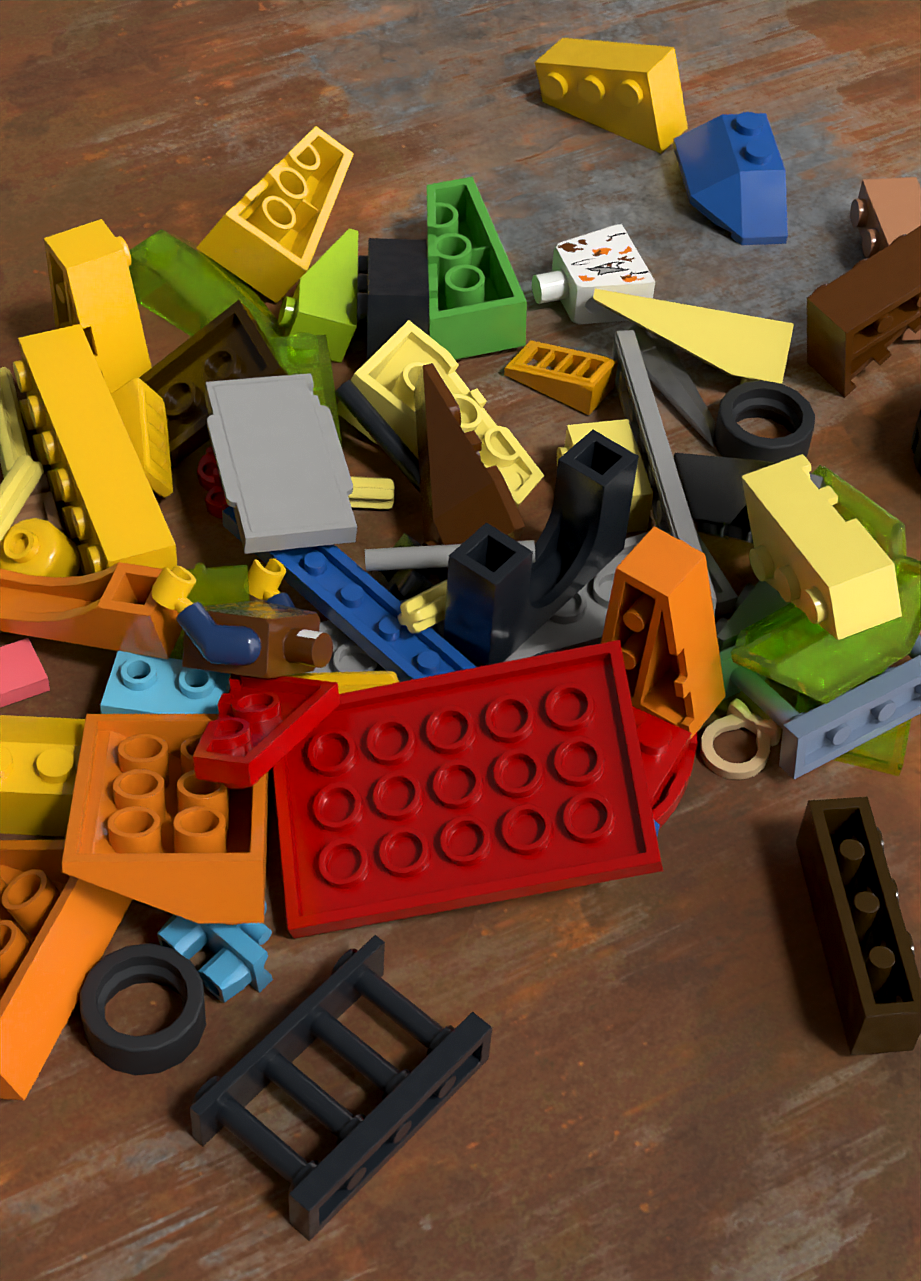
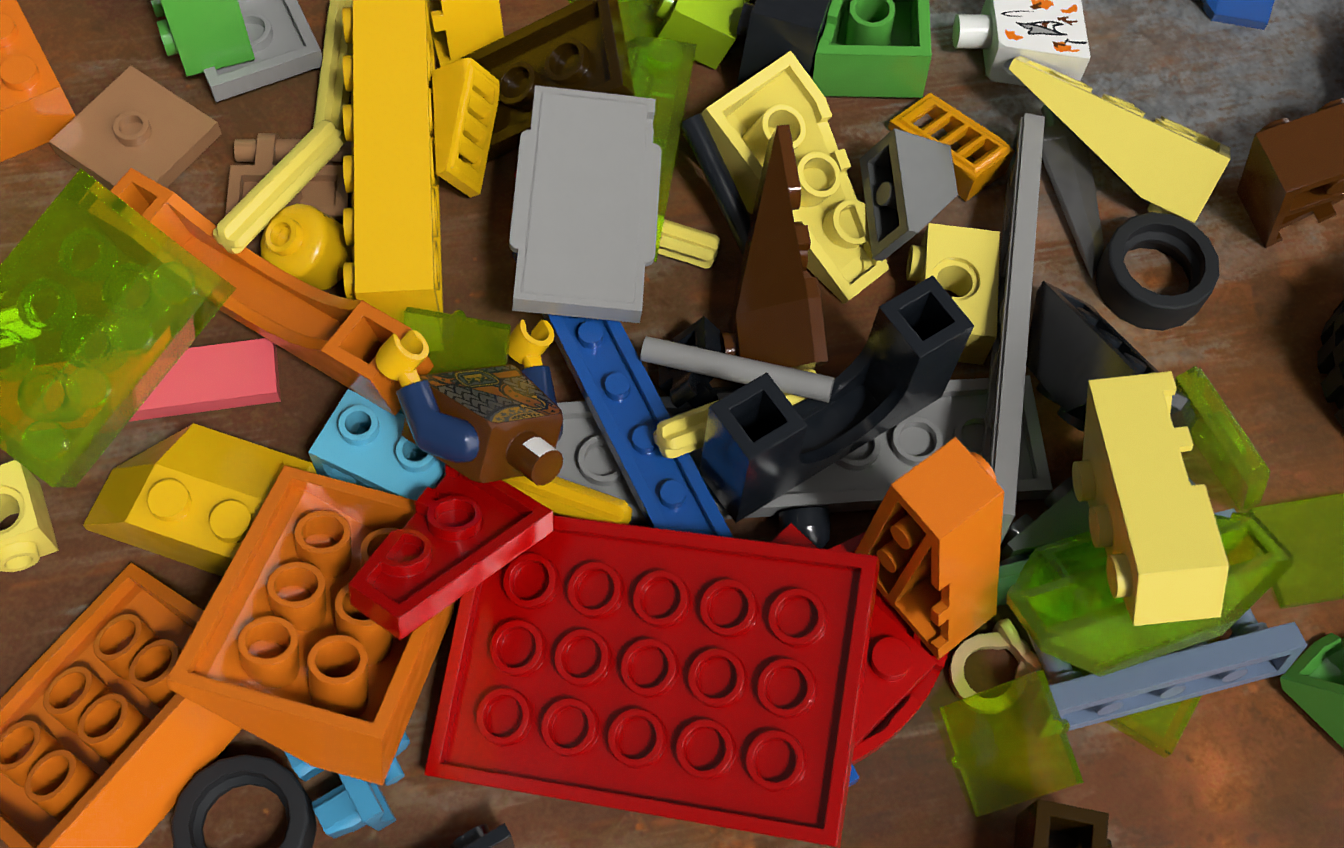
camera: 15 degrees right, 15 degrees up
none -> dark grey slope [860,128,958,261]
none -> clear neon green piece [940,670,1084,817]

